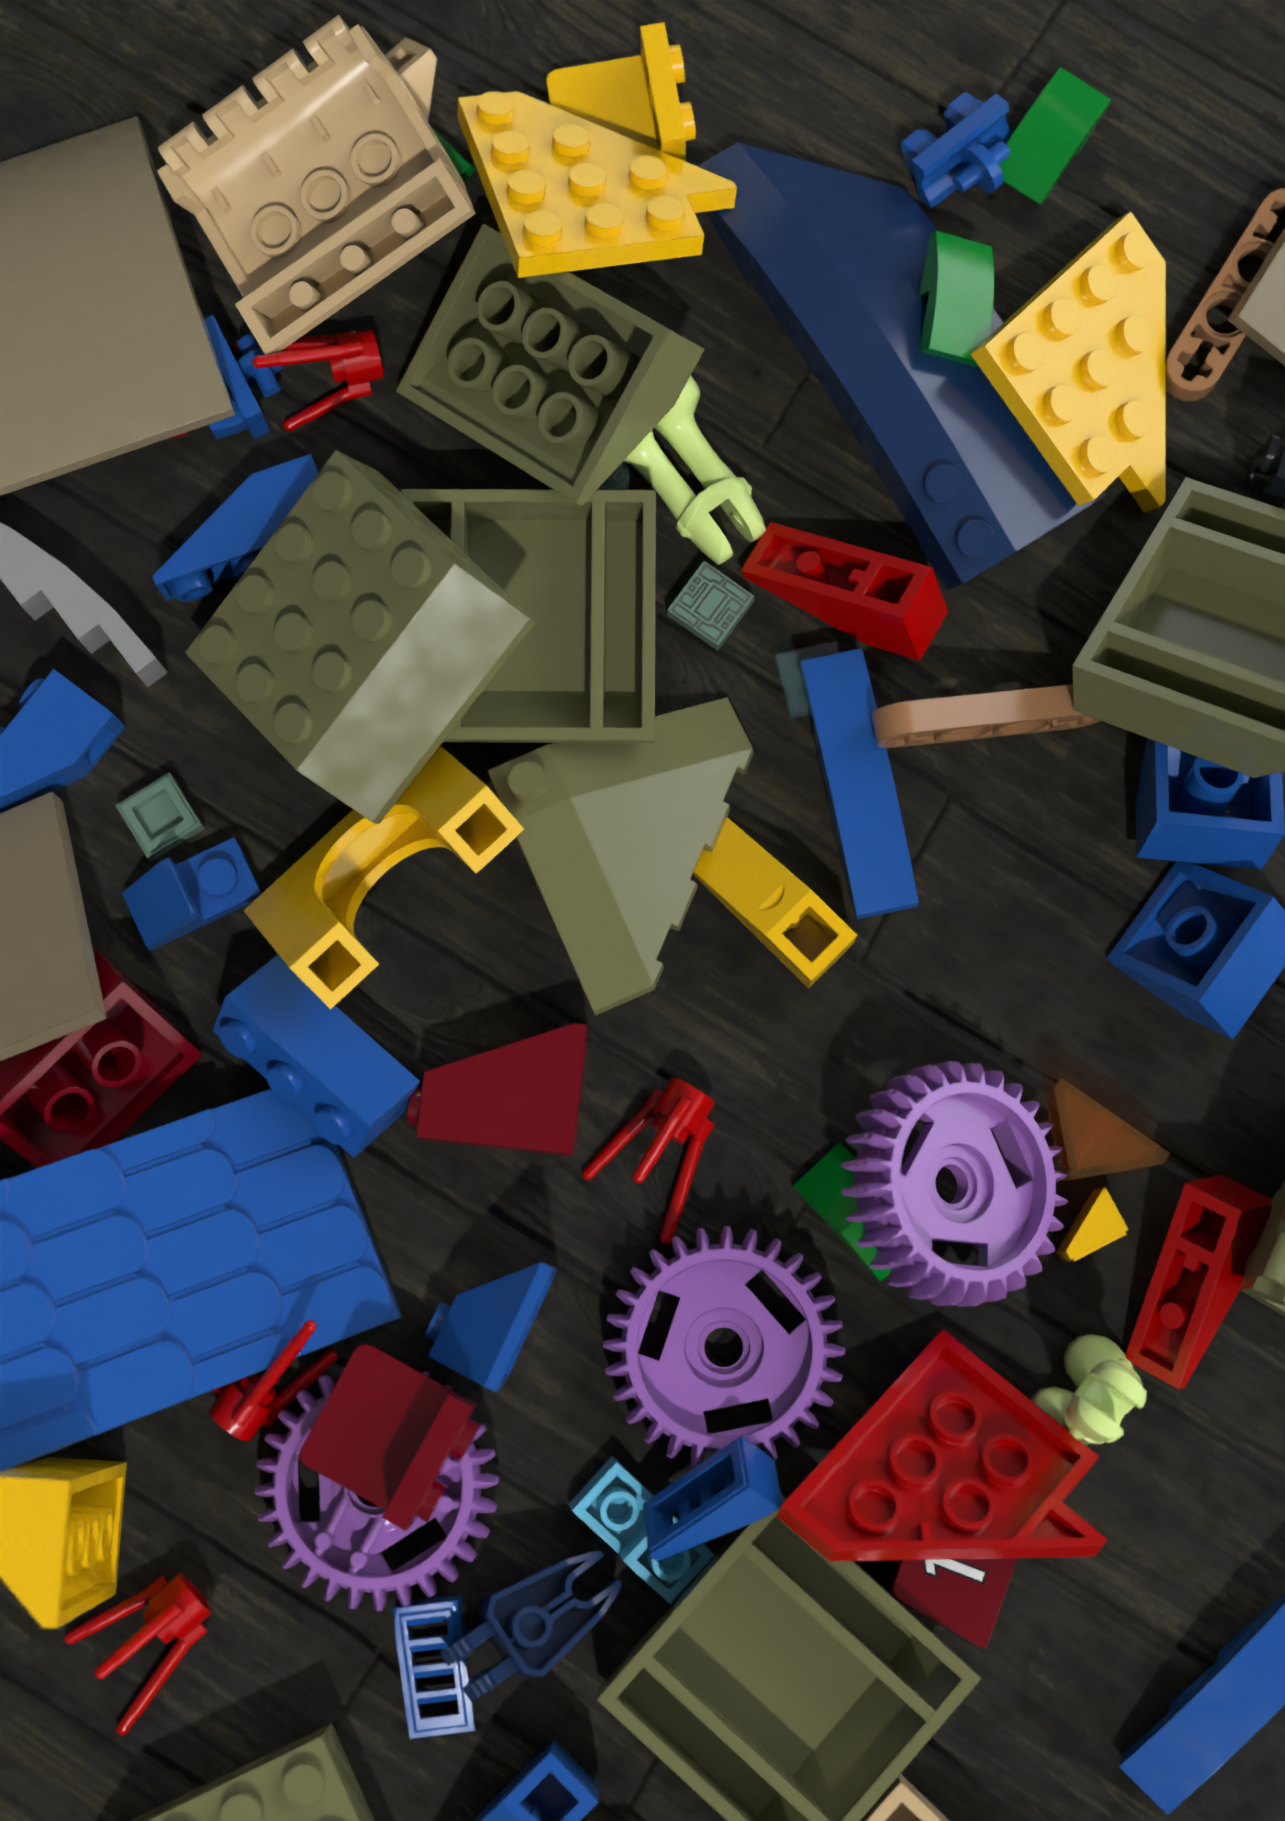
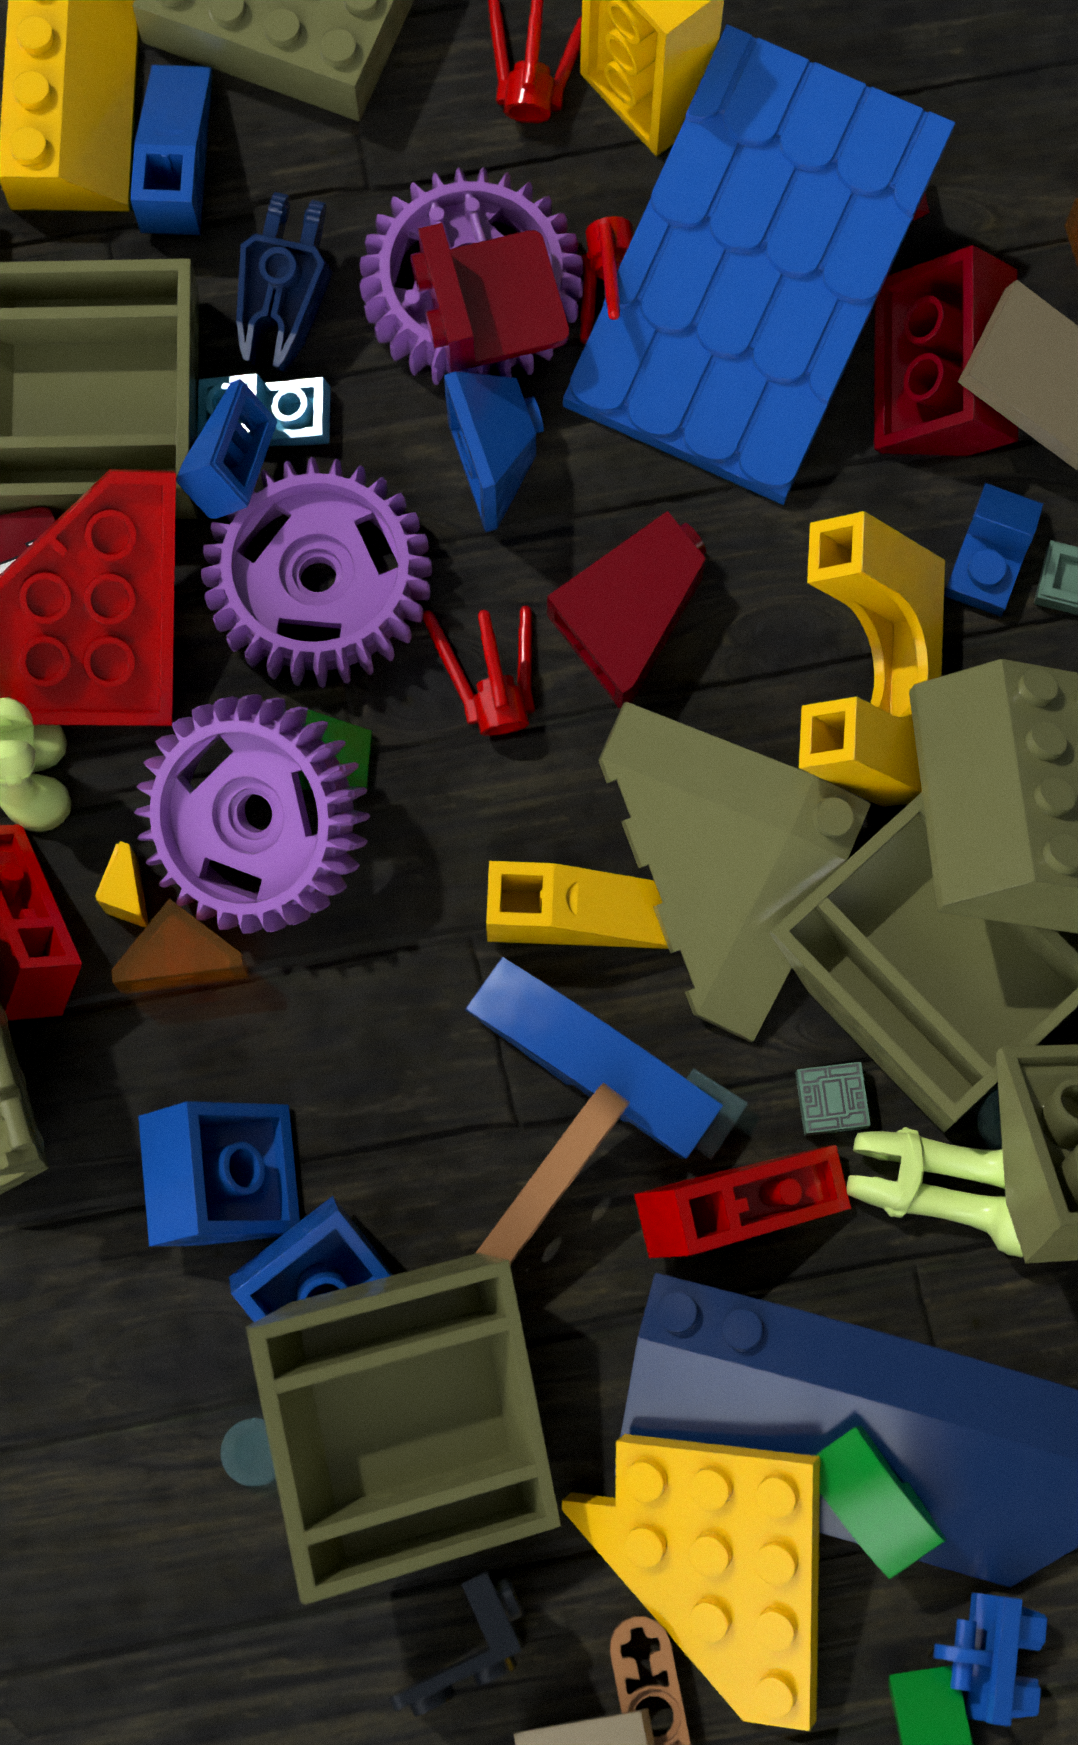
camera: 135 degrees right, 5 degrees down
blue brick [213,955,420,1158] -> none
slope [392,1594,476,1739] -> none

